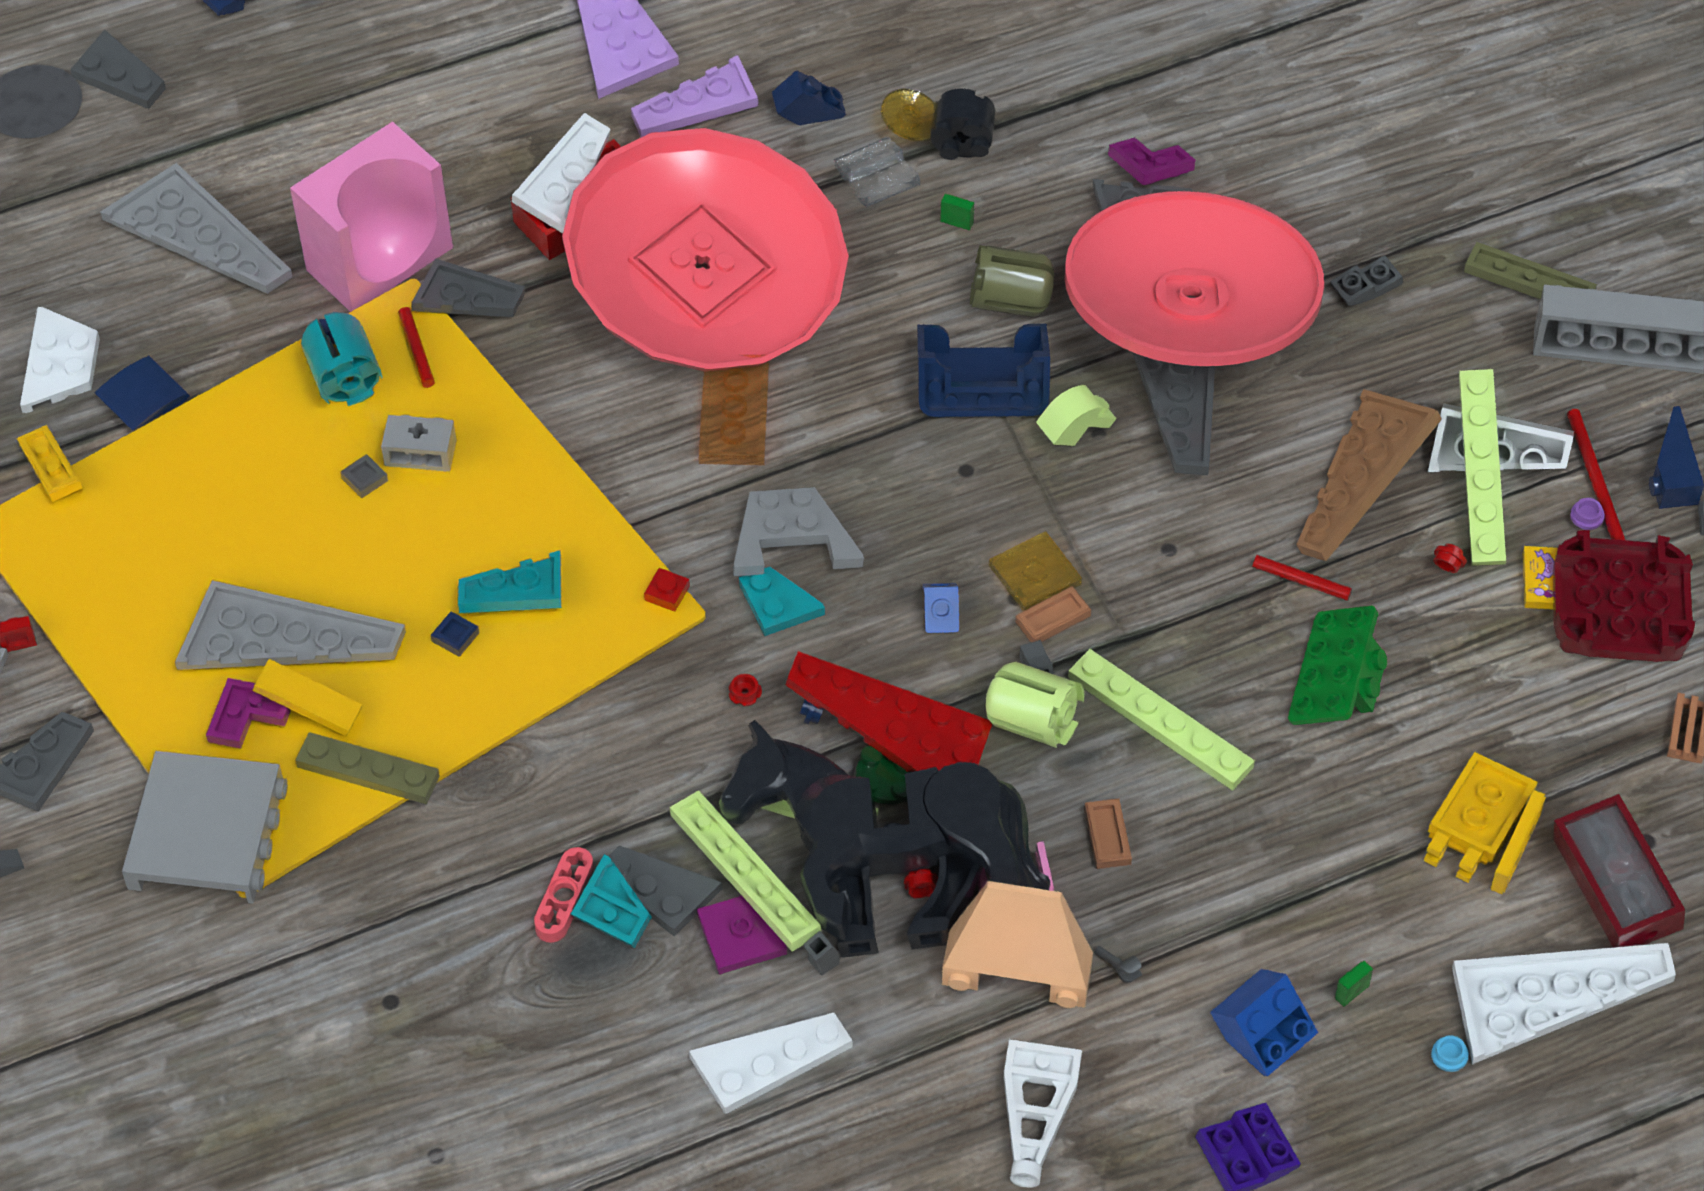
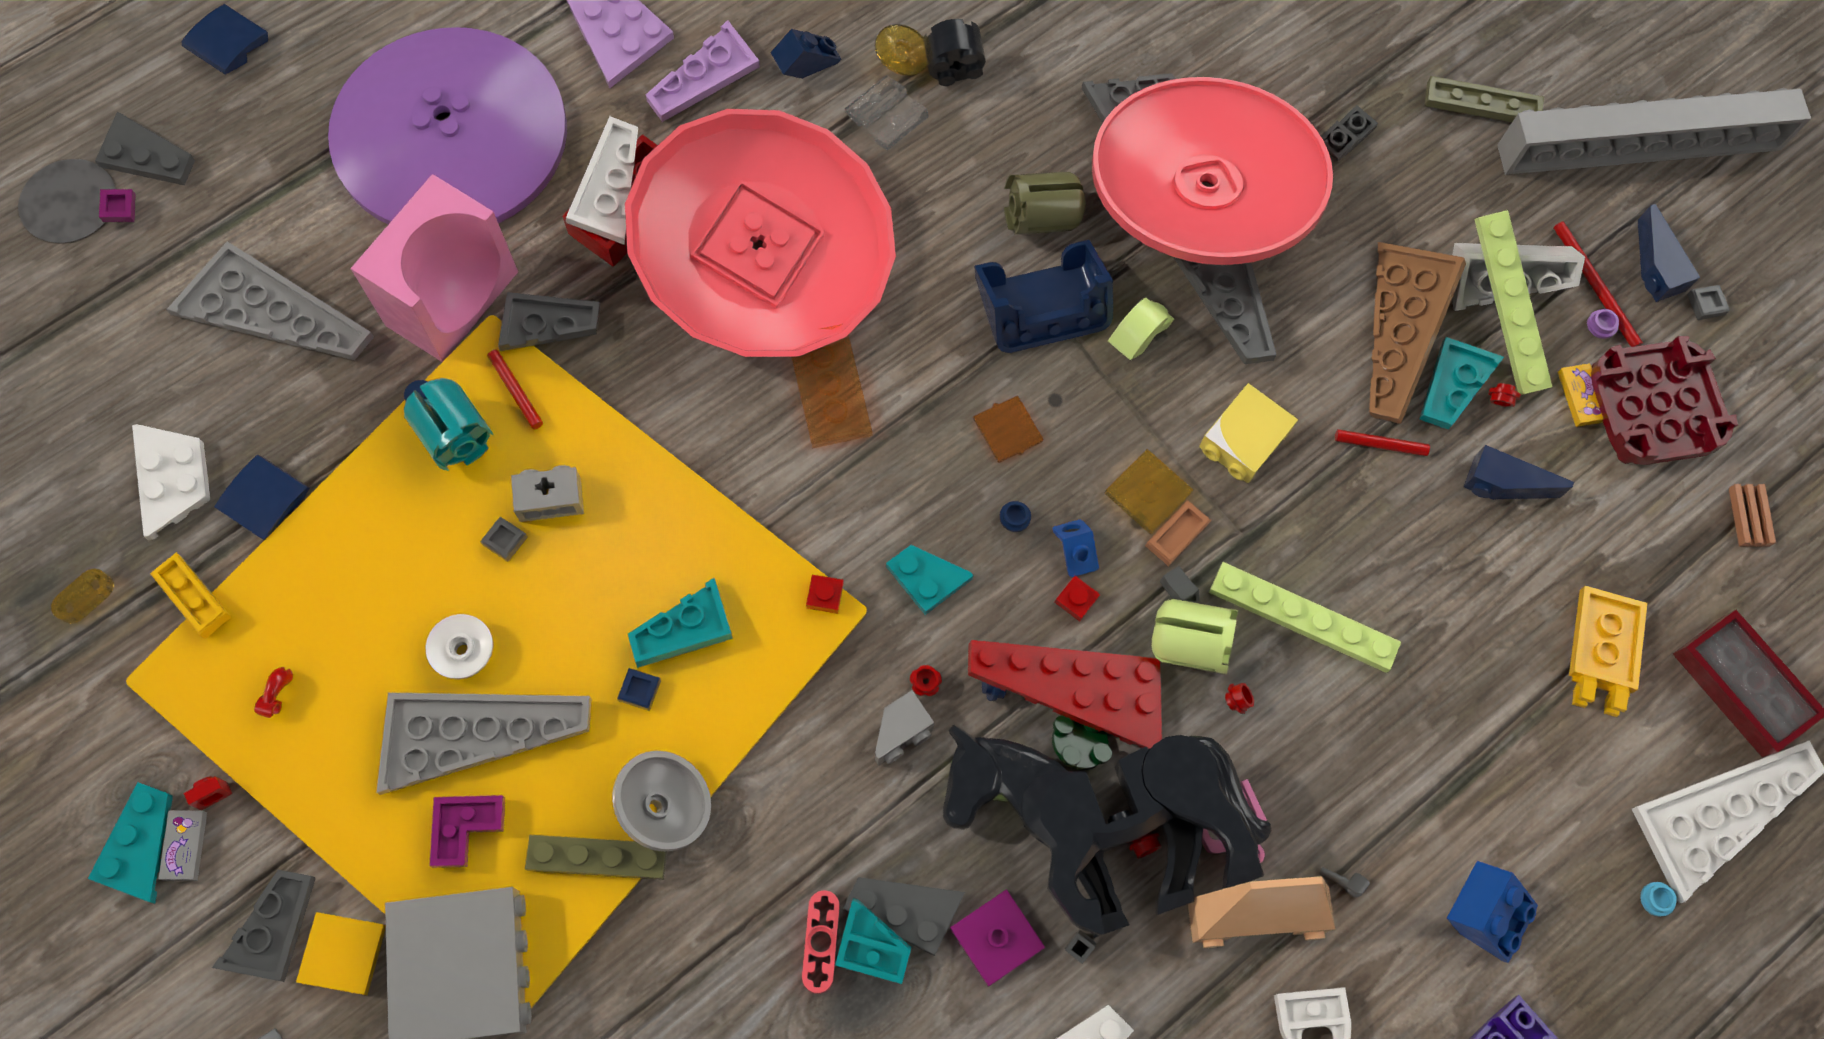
camera: 20 degrees left, 15 degrees up
yellow tile [252,659,363,737] -> none
yellowish green plate [670,790,821,952] -> none
light grey wing [733,487,864,576] -> none
green tile [940,194,974,231] -> none
nougat tile [1084,799,1132,869] -> none
magenta plate [1108,137,1196,185] -> none
green bracket [1288,605,1387,725] -> none
green tile [1335,960,1373,1007] -> none
yellow tile [1490,790,1546,894] -> none
none -> magenta plate [99,189,136,222]
none -> red arm [254,667,293,718]
none -> yellow tile [296,912,386,996]
none -> medium lavender dish [328,27,567,225]
none -> white dish [425,614,493,679]
none -> light grey dish [612,751,711,852]
none -> light grey slope [875,690,934,765]
none -> clear orange piece [973,395,1044,463]
none -> dark blue plate [999,501,1031,532]
none -> red plate [1054,576,1100,622]
none -> light yellow panel [1199,383,1298,483]
none -> red plate [1225,683,1254,714]
none -> teal wing [1419,337,1504,430]
none -> dark blue slope [1463,445,1574,500]

